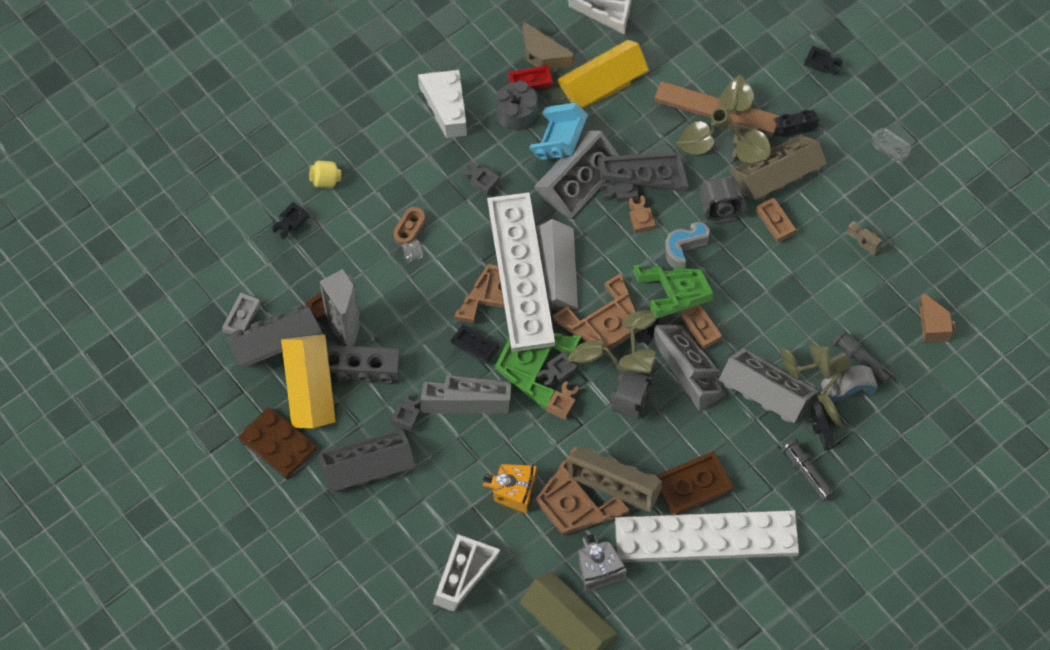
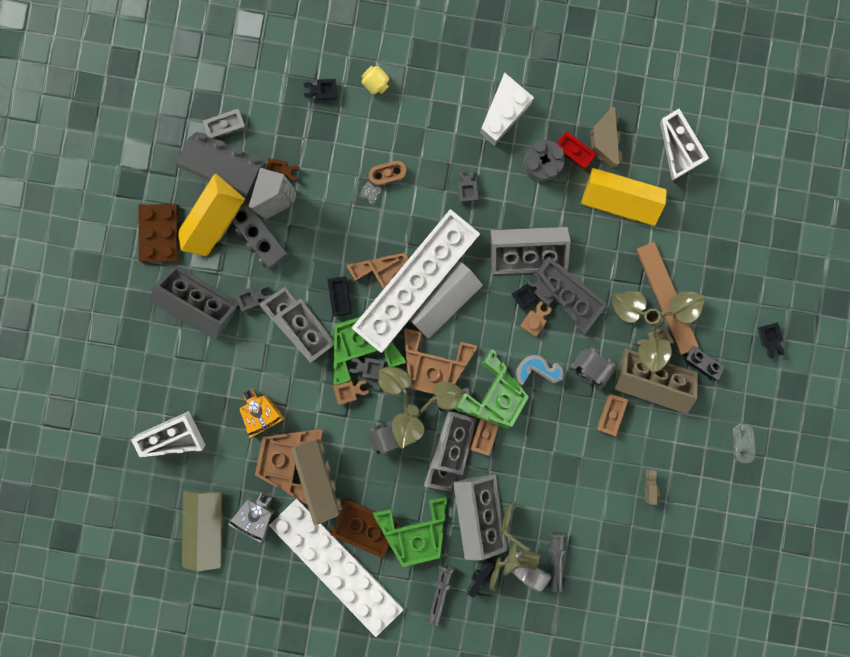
camera: 50 degrees right, 25 degrees up
medium azure panel [529,102,588,160] -> none
medium nougat slope [919,294,955,343] -> none
none -> bright green wing [373,496,447,567]
none -> black tile [511,283,538,310]

